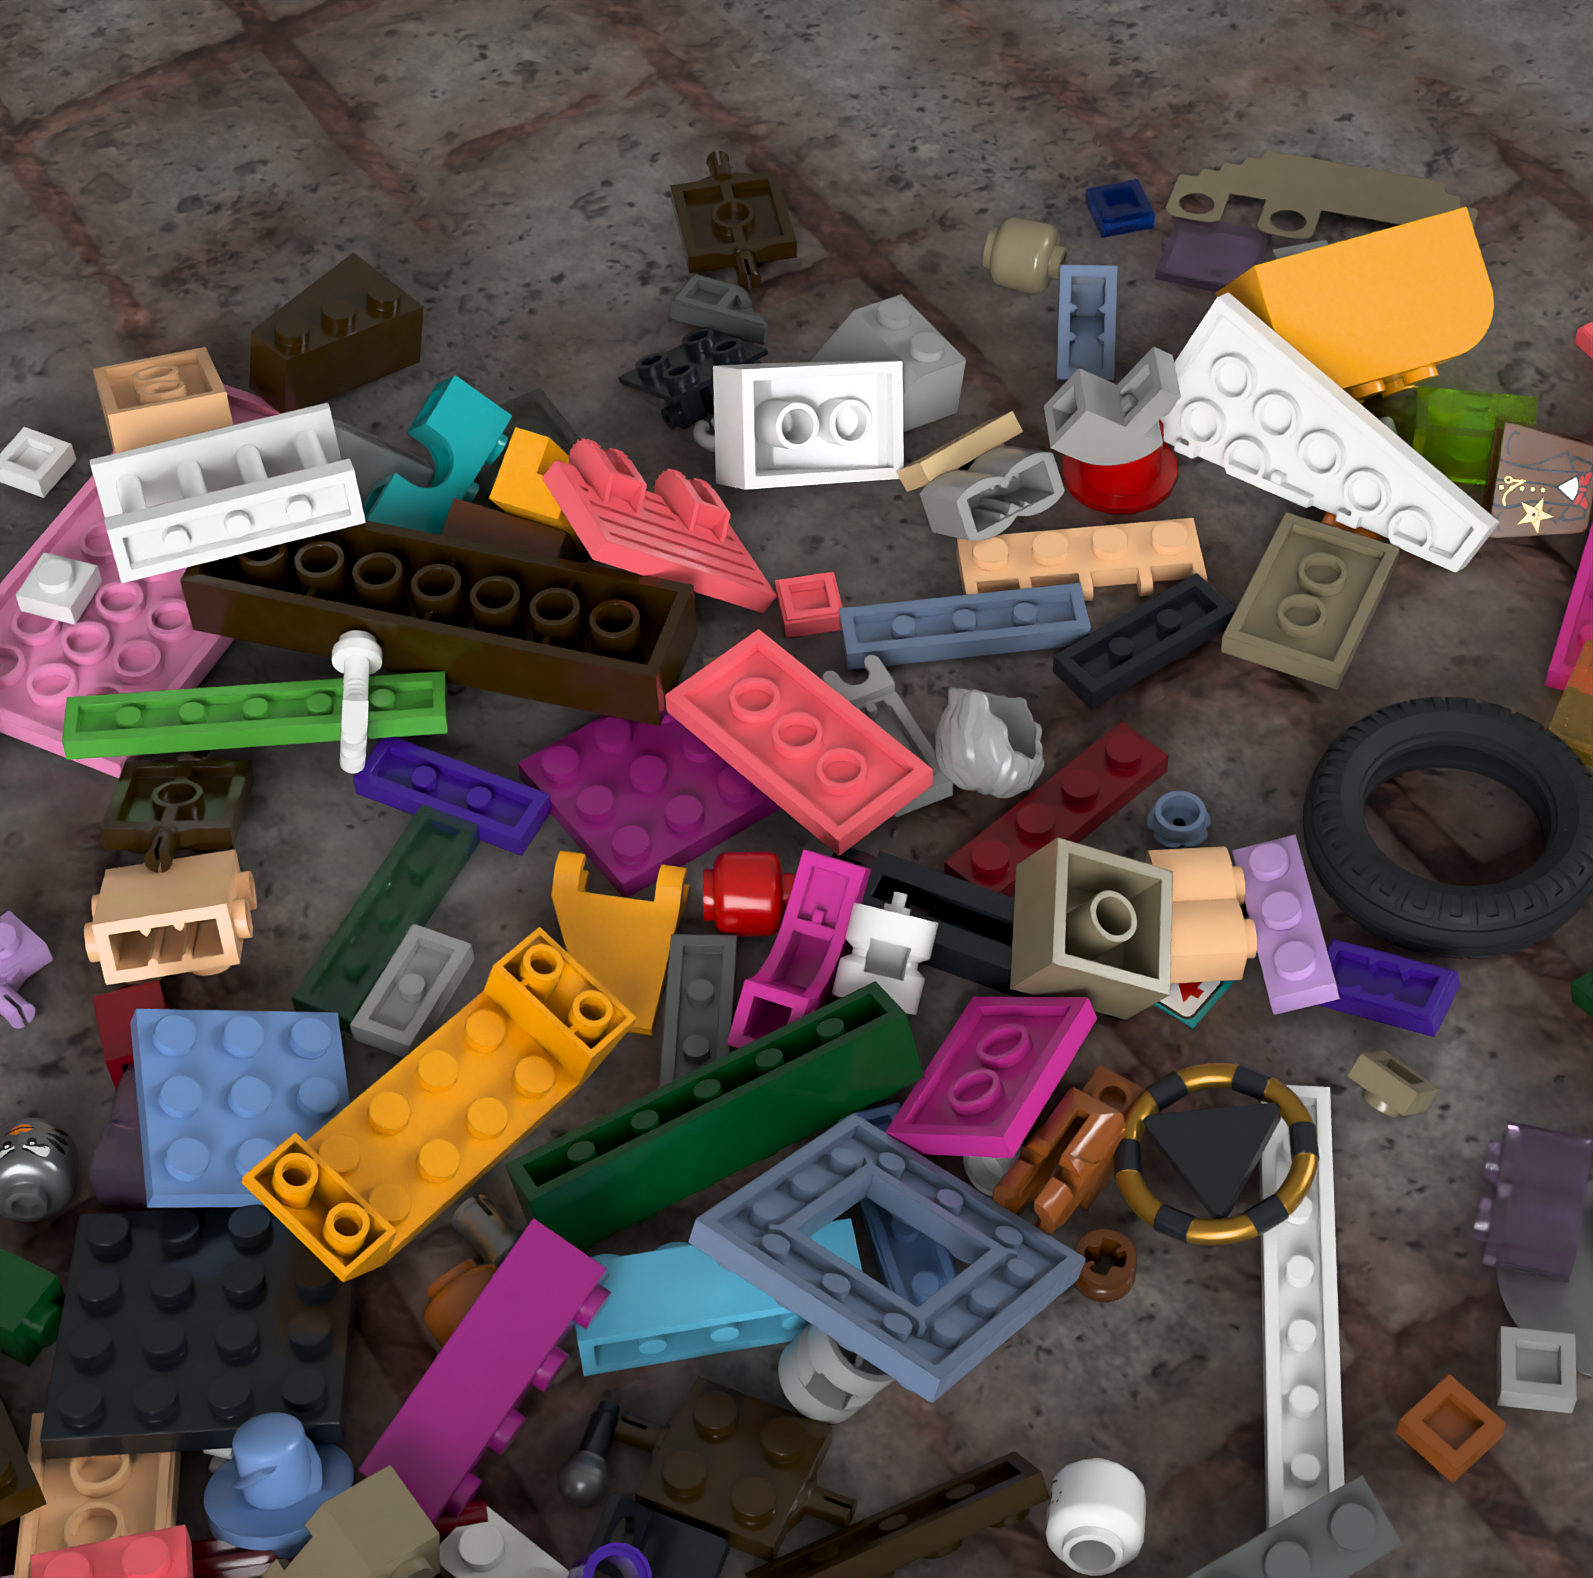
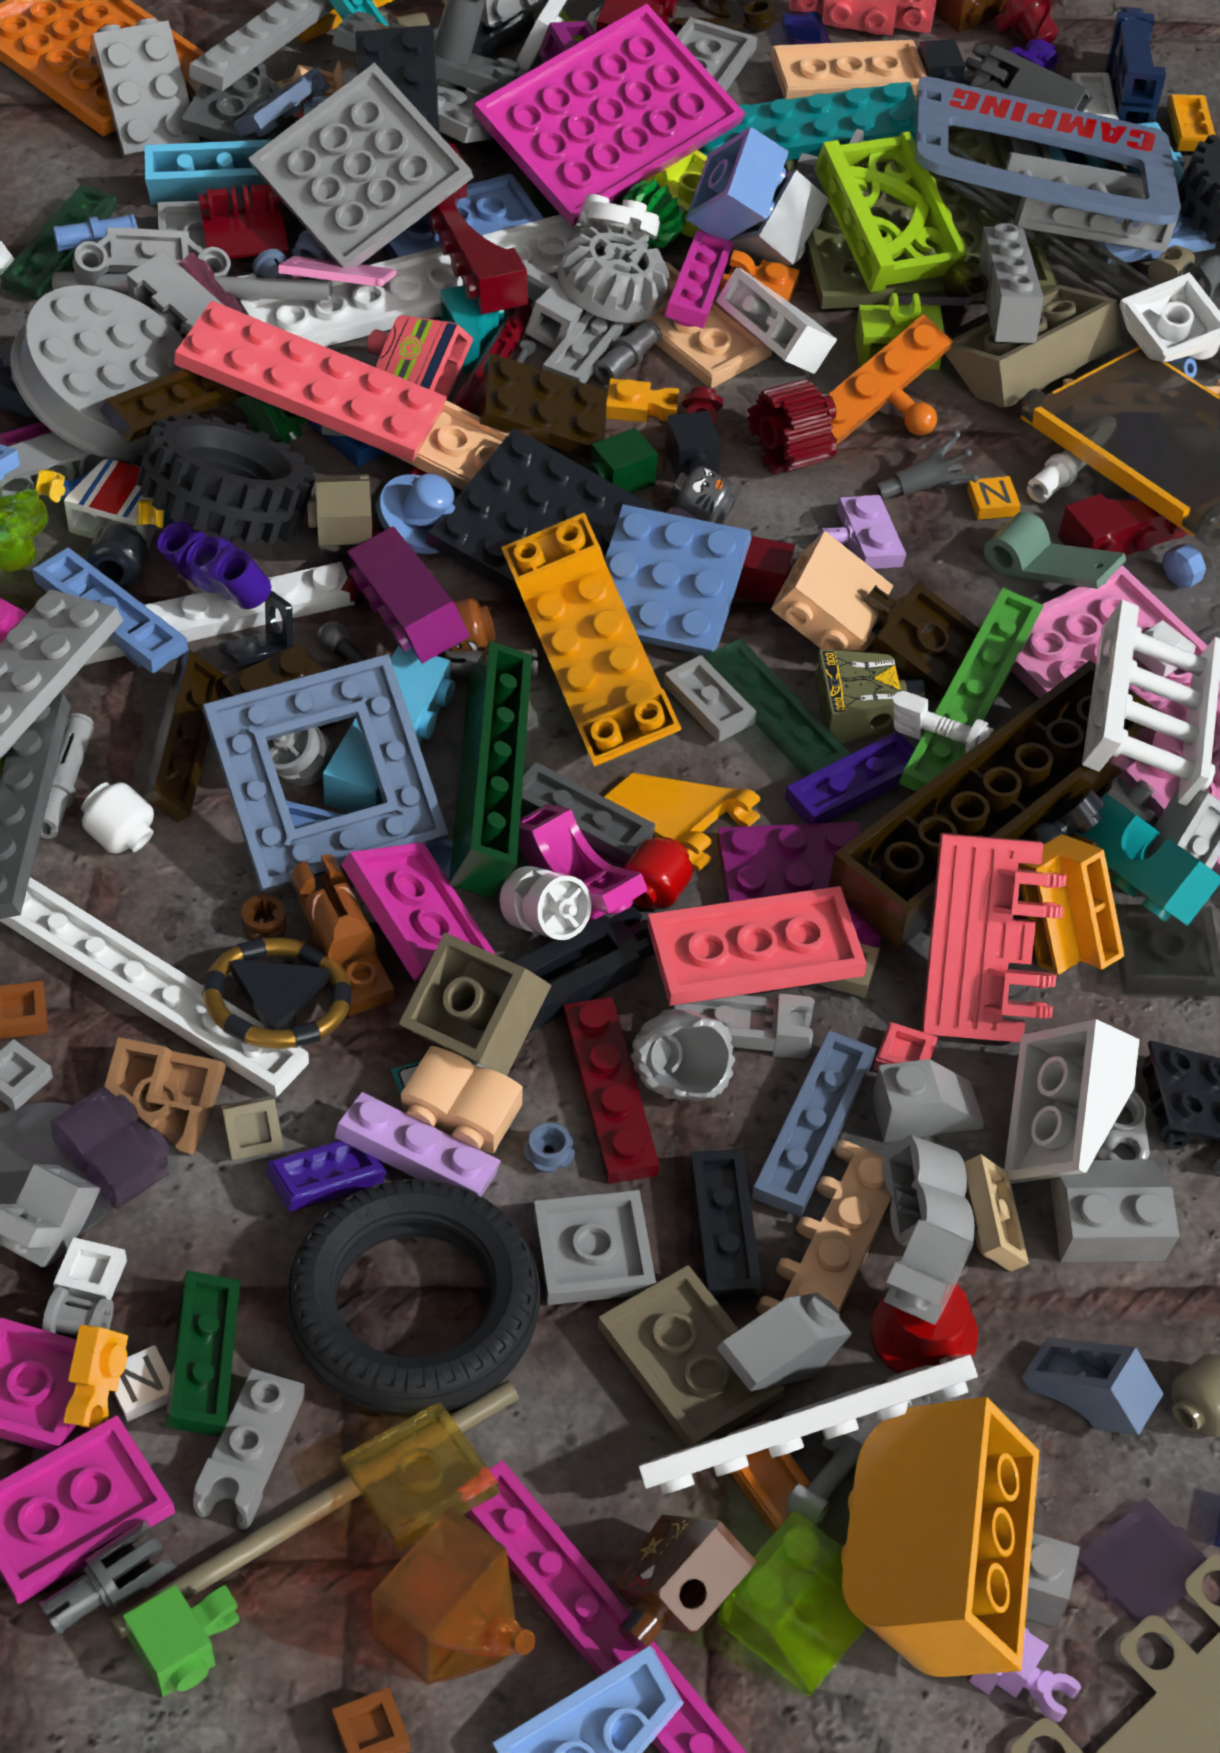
camera: 115 degrees right, 0 degrees up
none -> medium nougat slope [104,1037,227,1155]
none -> light grey plate [534,1190,656,1305]
none -> light grey slope [717,1293,852,1391]
none -> olive torso [814,649,925,745]
none -> light grey slope [871,1059,984,1142]
none -> black plate [1026,788,1104,844]

